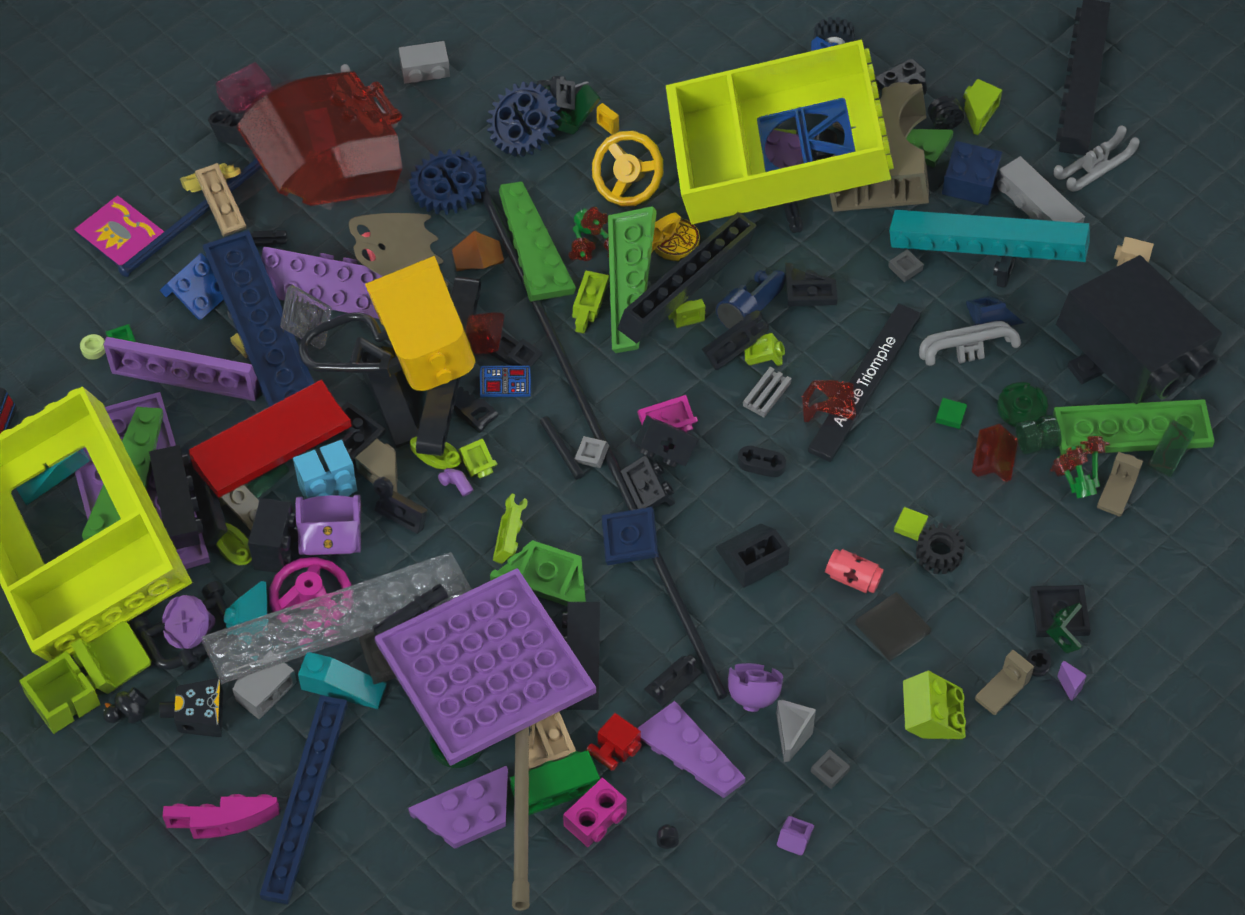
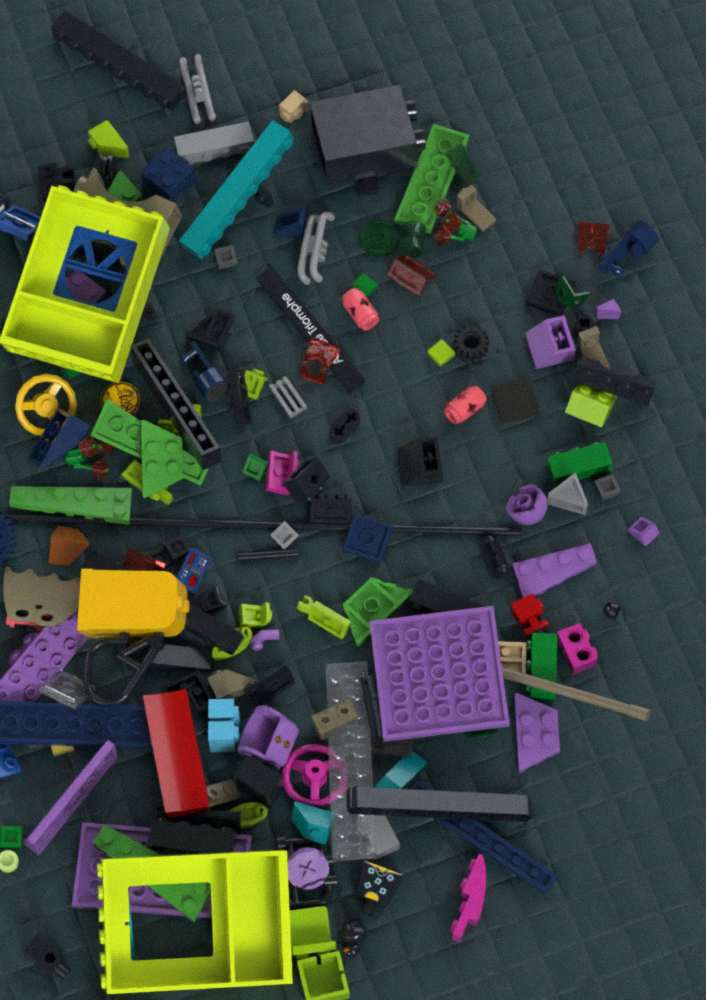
camera: 65 degrees left, 10 degrees up
none -> dark blue slope [28,407,90,468]
none -> bright green wing [141,420,183,498]
none -> green tile [242,453,268,481]
none -> dark tan bracket [311,699,358,741]
none -> coral piece [342,288,379,330]
none -> black beam [346,787,532,822]
none -> medium lavender slope [525,315,576,369]
none -> green brick [546,442,613,486]
none -> black arch [572,355,657,406]
none -> clear red piece [578,221,610,254]
none -> dark blue piece [599,220,659,277]

